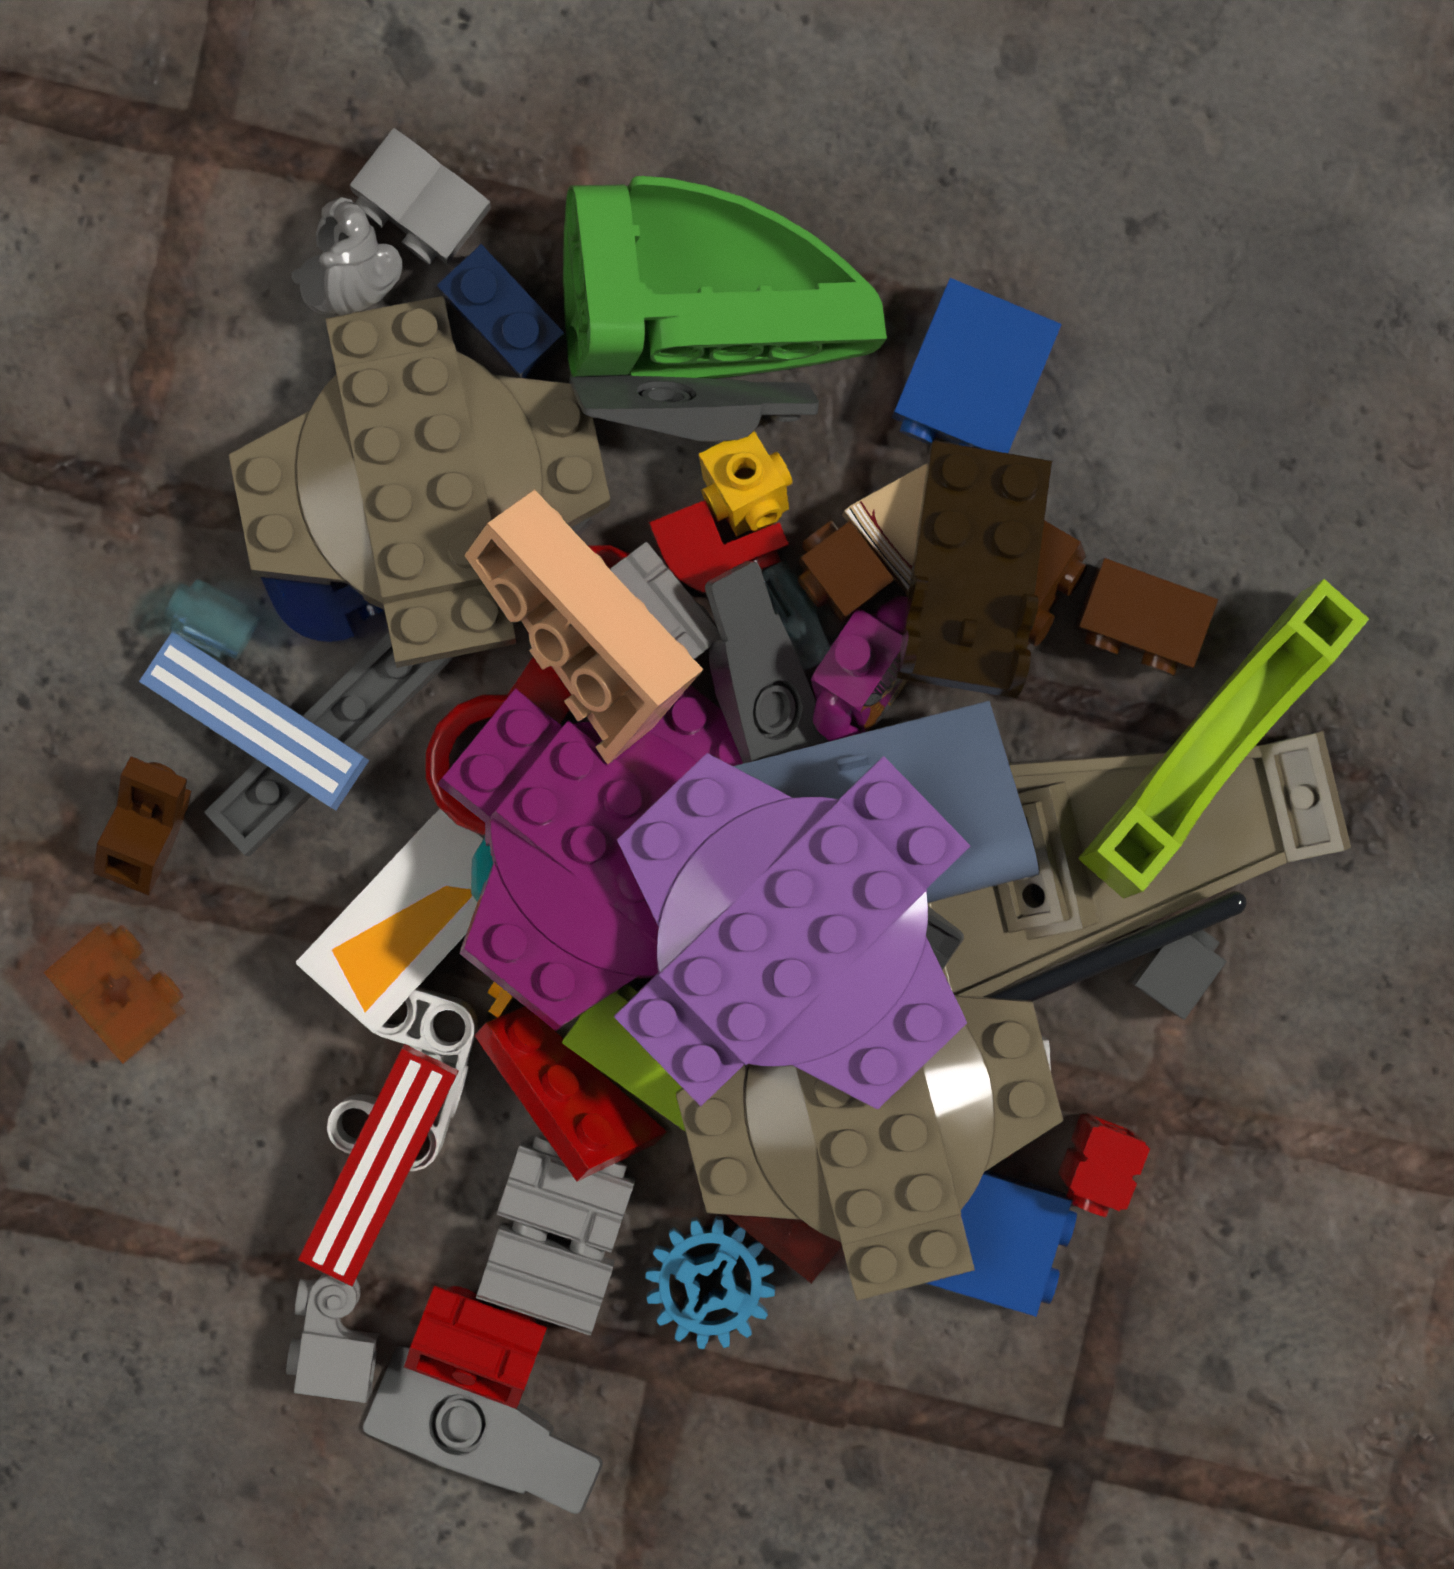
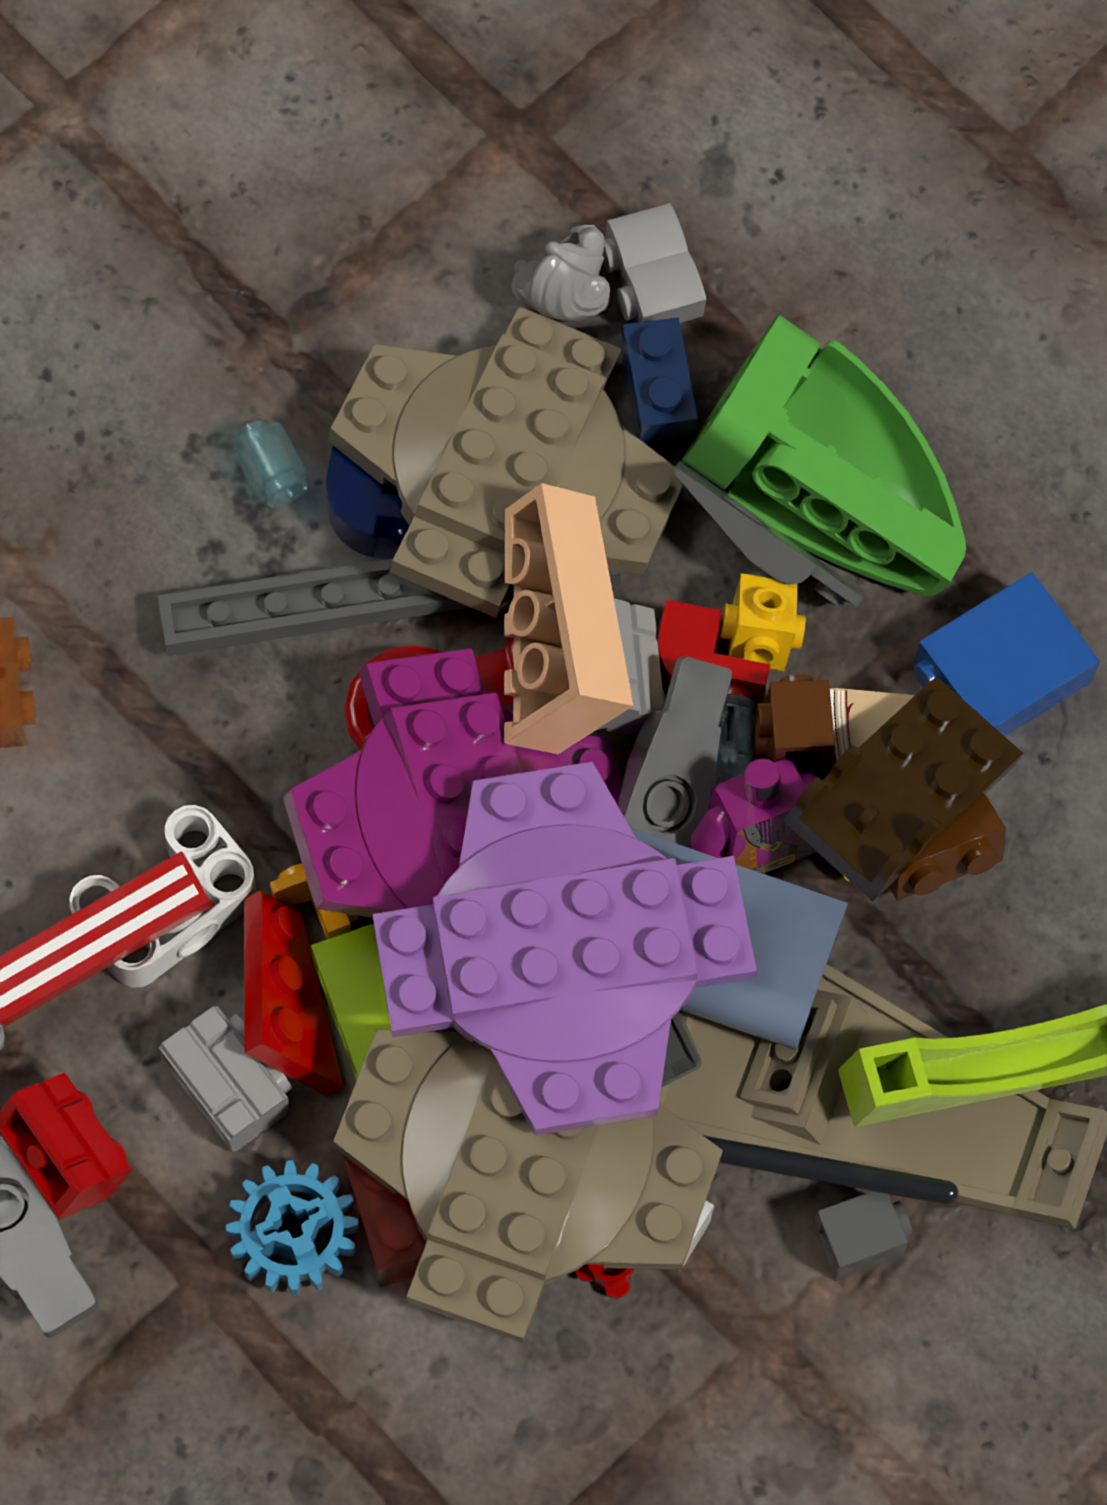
camera: 35 degrees right, 20 degrees down
reddish brown brick [93,756,192,896] -> none
medium blue tile [139,632,369,811] -> none
white sticker [296,808,483,1033] -> none
light grey brick [476,1221,615,1336] -> none
blue brick [926,1170,1077,1317] -> none
red brick [1058,1113,1150,1217] -> none
reddish brown brick [1073,558,1219,676] -> none

